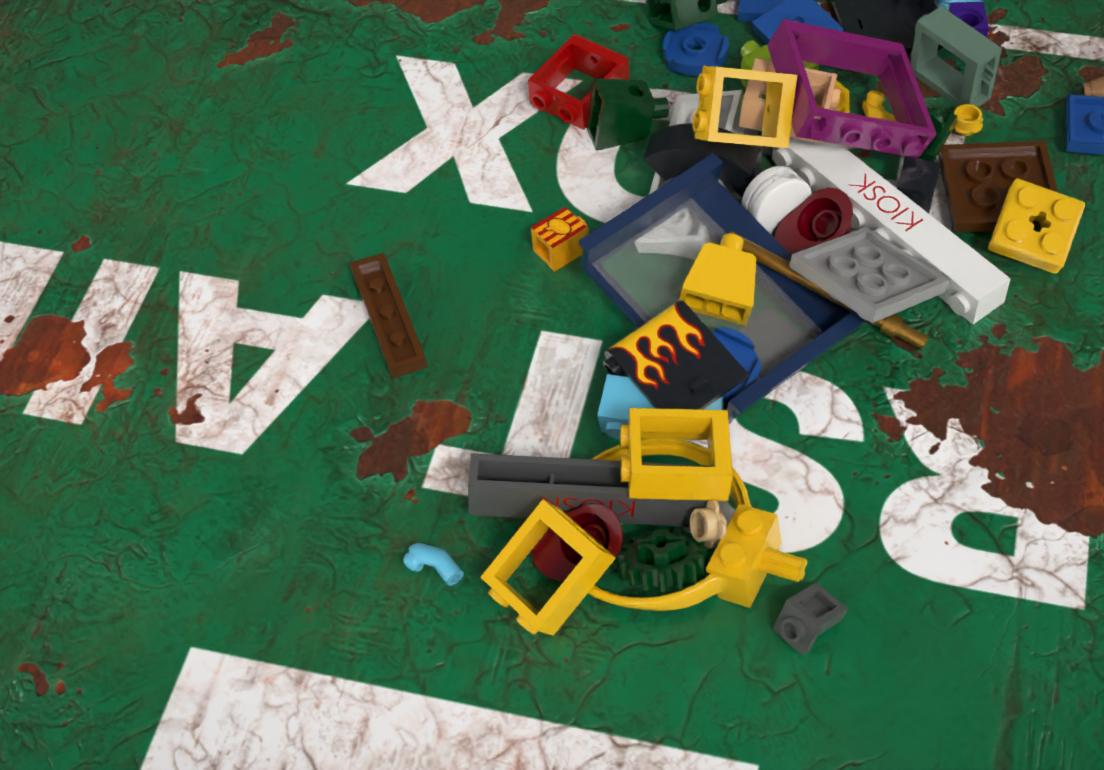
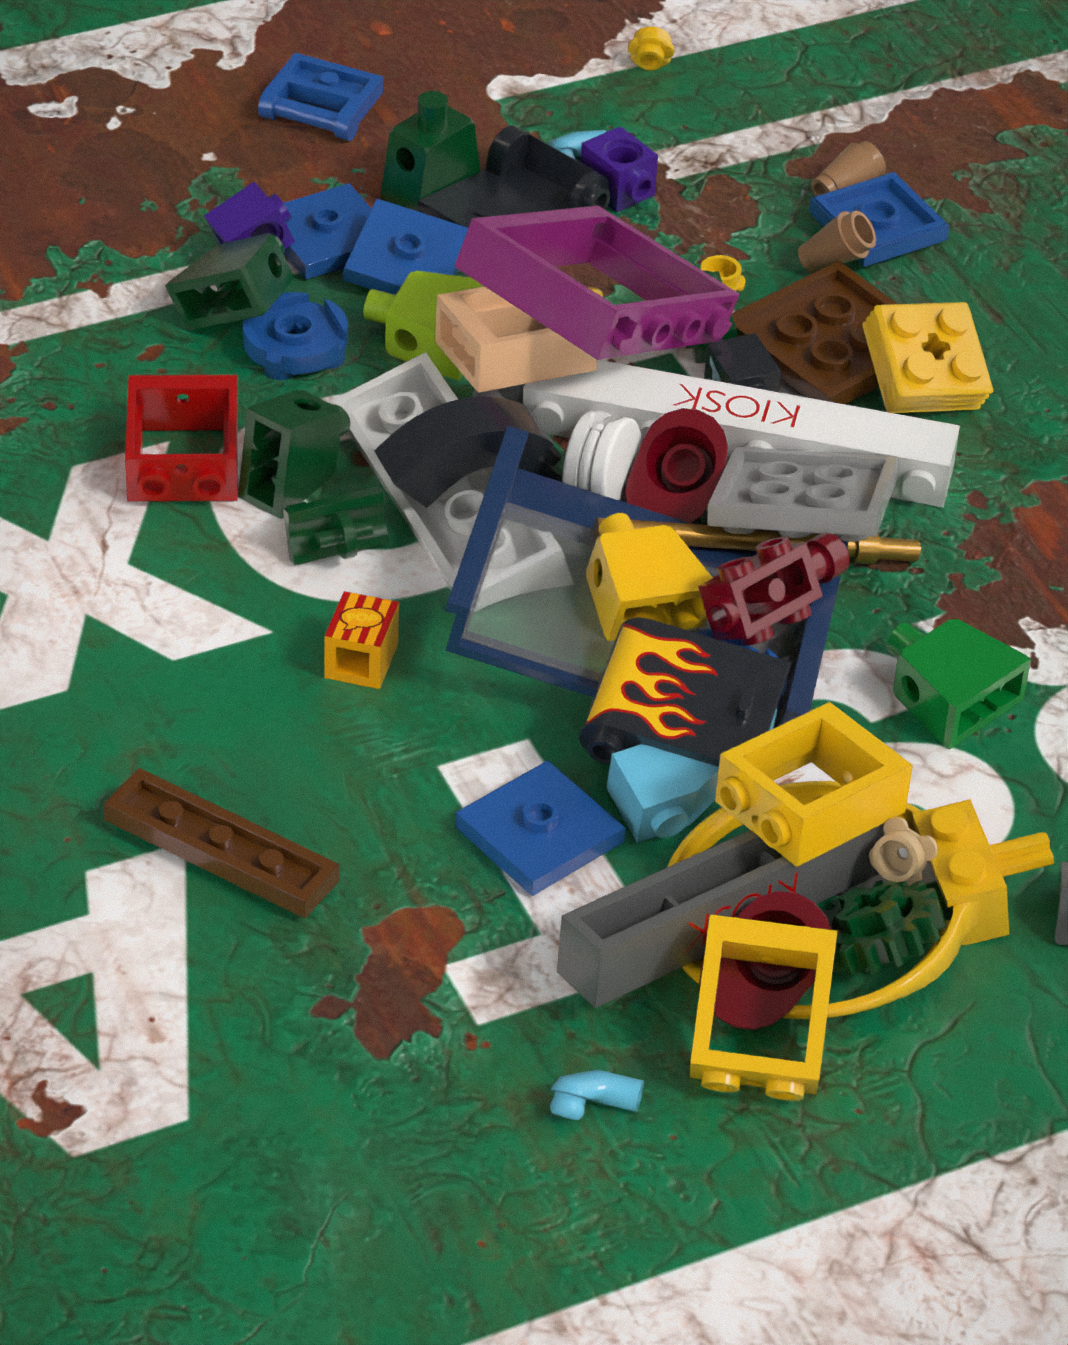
camera: 45 degrees left, 10 degrees down
yellow window [692,66,797,148] -> none
sand green window [910,6,1002,107] -> none
none -> dark green hips [283,487,389,565]
none -> blue plate [455,760,625,896]
none -> dark red brick [698,533,849,646]
none -> medium nougat cone [798,211,876,273]
none -> green torso [886,619,1031,750]

